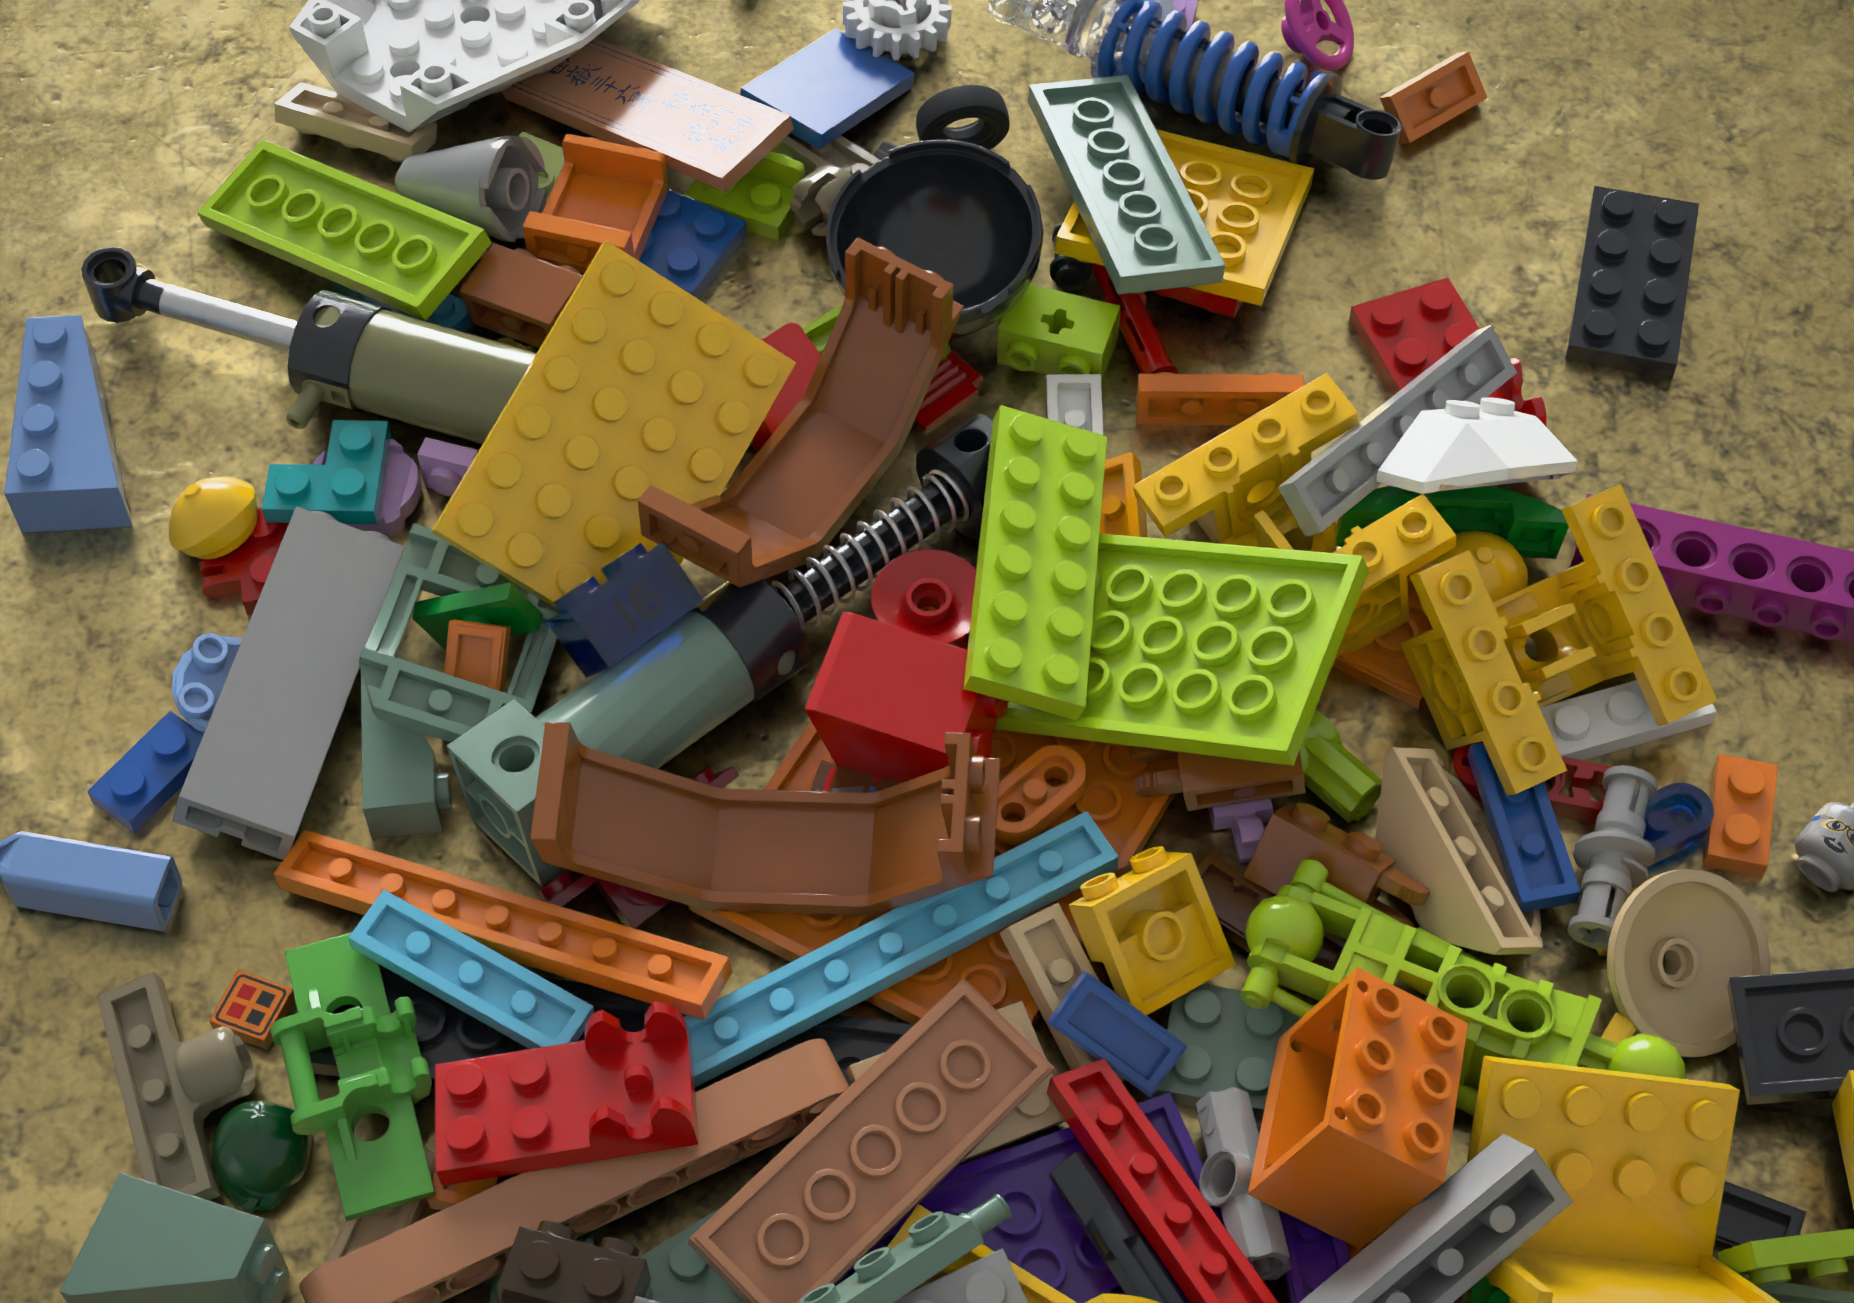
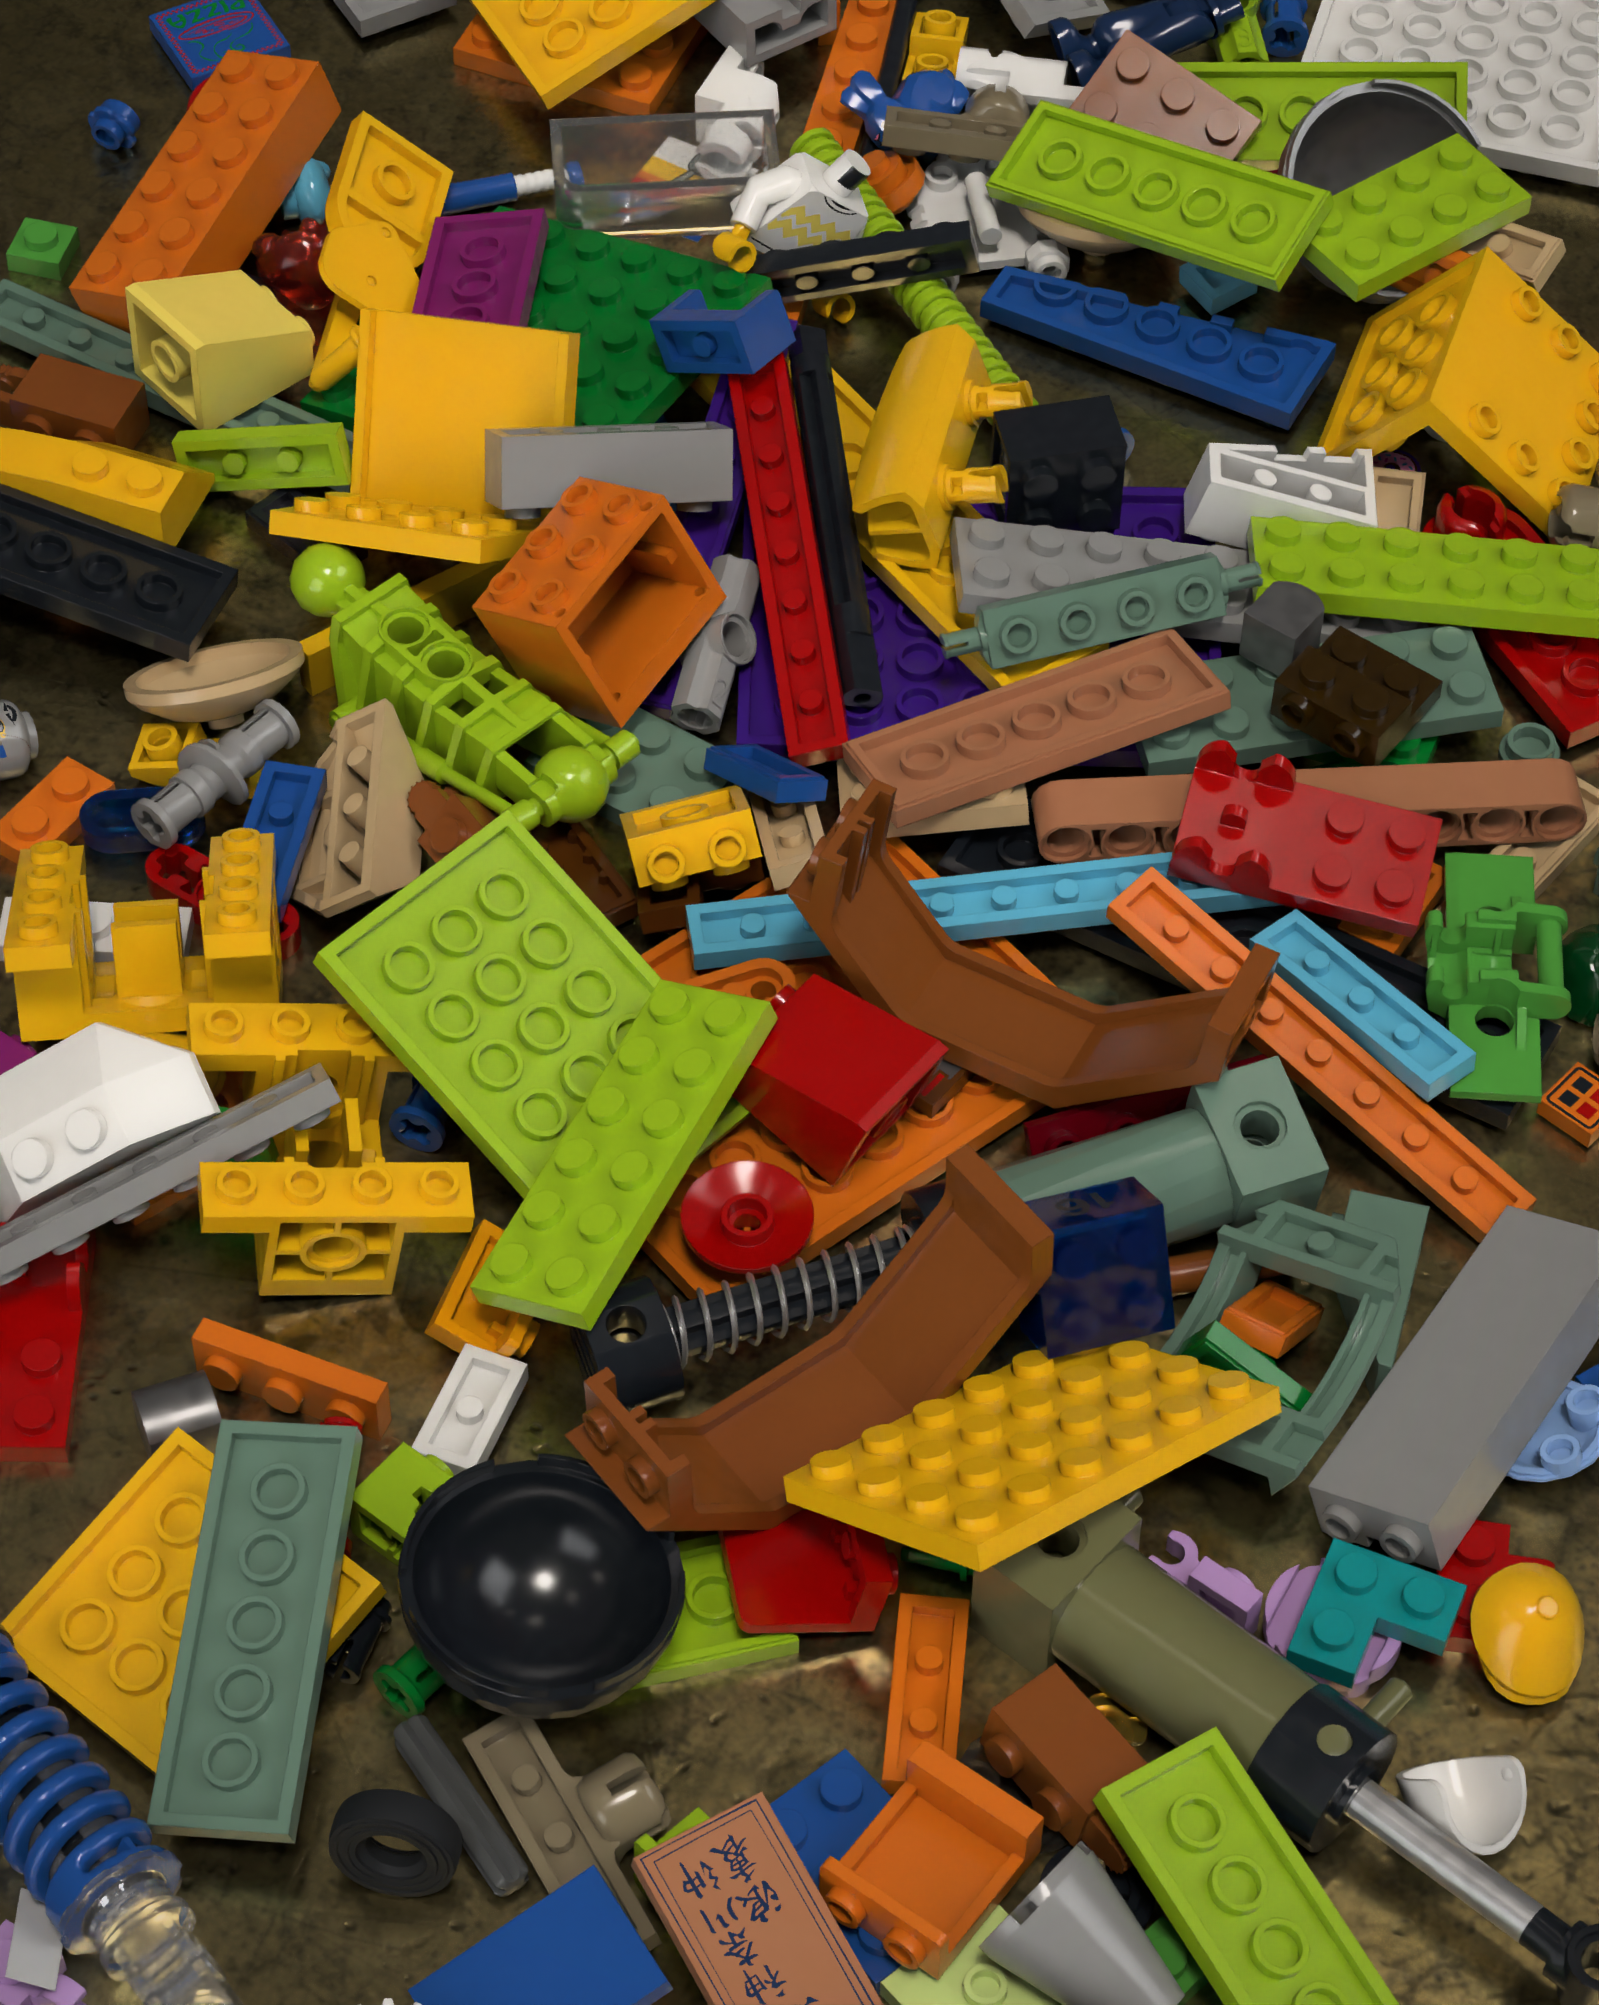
camera: 160 degrees left, 5 degrees down
none -> flat silver piece [131,1370,222,1458]
none -> white helmet [1395,1755,1527,1856]

